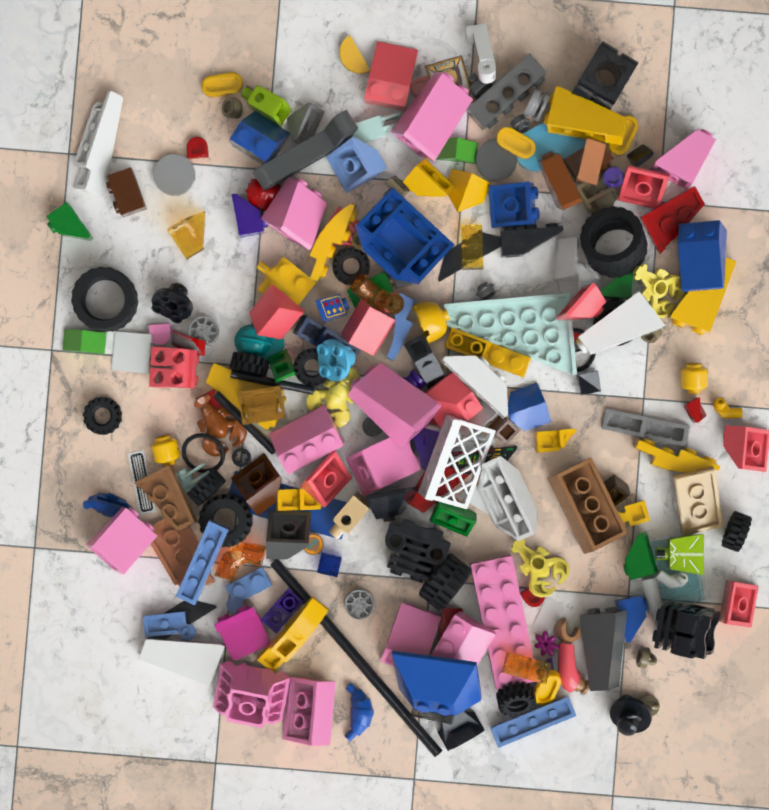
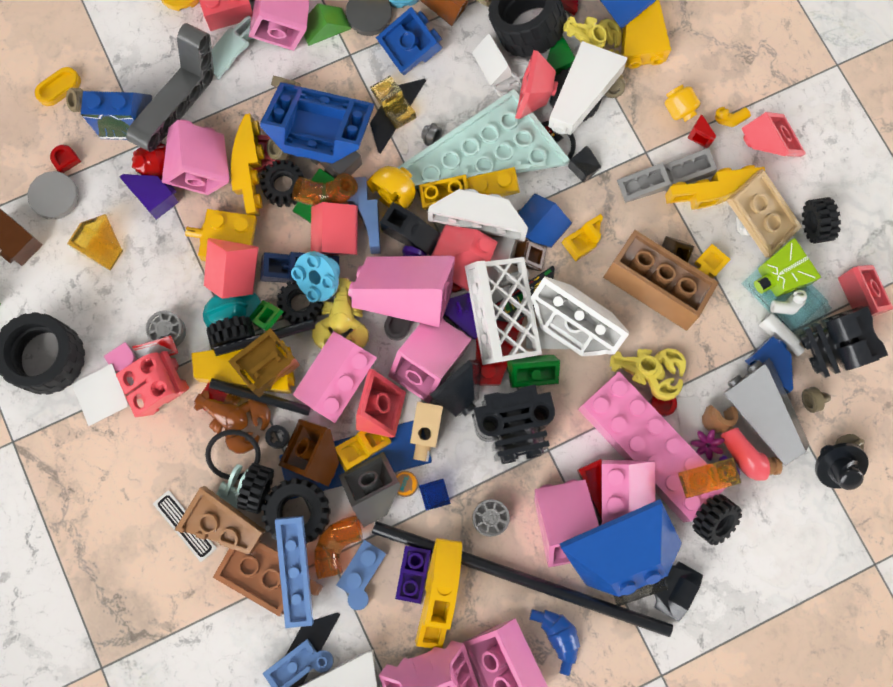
camera: 35 degrees left, 10 degrees down
bright green slope [63,329,107,354] -> none
black tyre [83,397,122,435] -> none
blue piece [83,492,139,518] -> none
bright pink slope [85,507,157,574] -> none
black plate [151,283,193,323] -> none
yellow head [151,434,181,467] -> none
dark pink bracket [214,604,270,660] -> none
lime torso [241,85,292,127] -> none
light grey slope [287,103,325,144] -> none
blue slope [315,294,349,324] -> none
light blue slope [326,137,387,193] -> none
yellow slope [403,158,455,197] -> none
black tyre [419,553,471,611] -> none
yellow slope [448,169,491,212] -> none
medium blue plate [490,696,576,748] -> none
black slope [499,223,564,258] -> none
yellow tile [534,670,561,705] -> none
green slope [623,531,658,580] -> none

